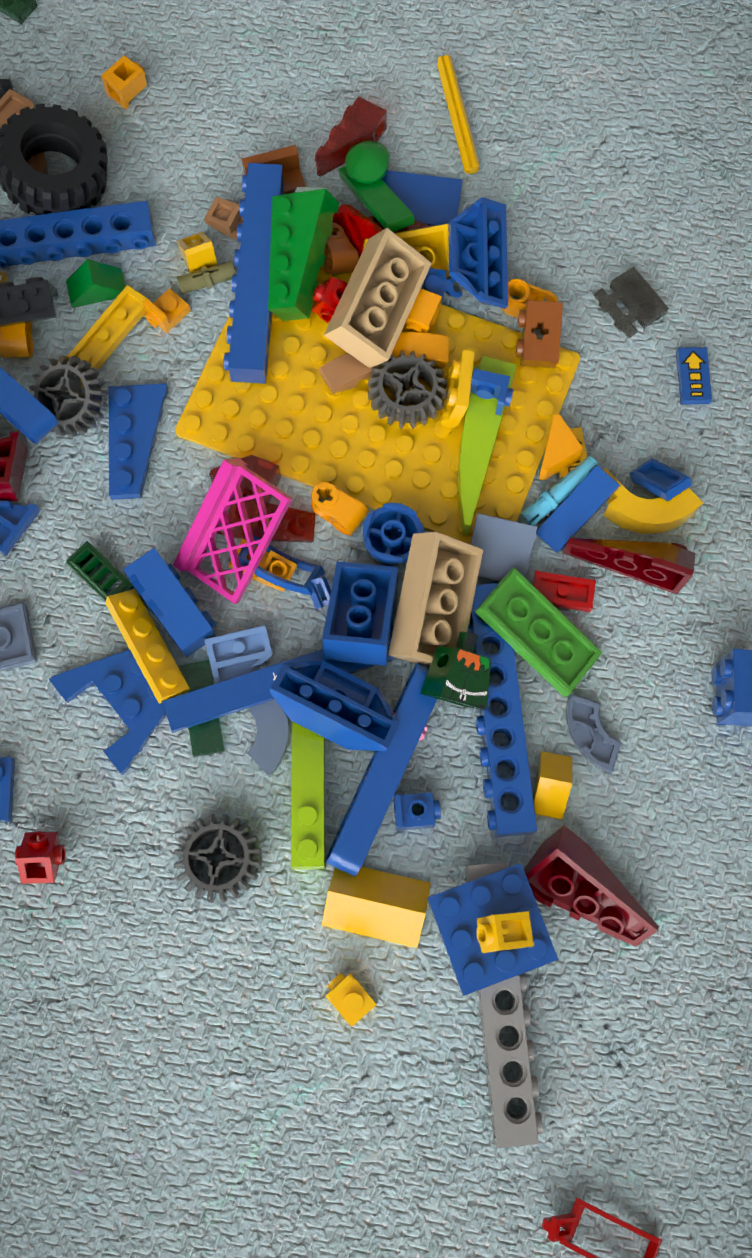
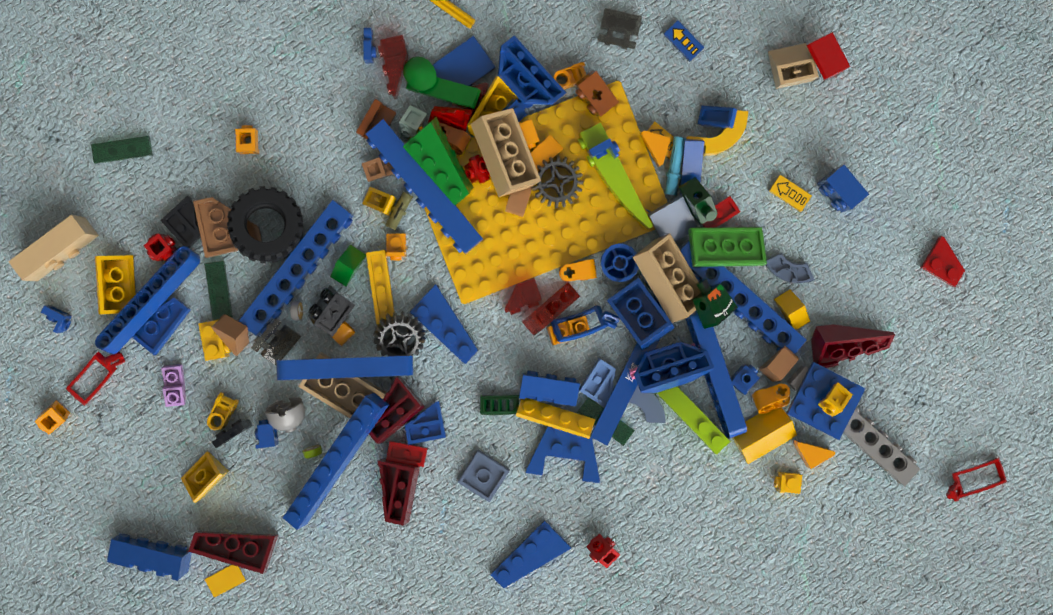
camera: 45 degrees left, 15 degrees up
dark pink fence [172,458,293,604] -> none
dark grey gear [174,814,262,903] -> none
yellow plate [441,350,475,427] -> none
dark red wedge [563,538,695,595] -> none
none -> blue plate [363,28,377,64]
none -> dark green torso [679,177,718,224]
none -> light orange piece [752,383,790,414]
none -> medium nougat slope [759,346,799,382]
none -> yellow tile [769,175,812,212]
none -> light orange slope [793,440,835,469]

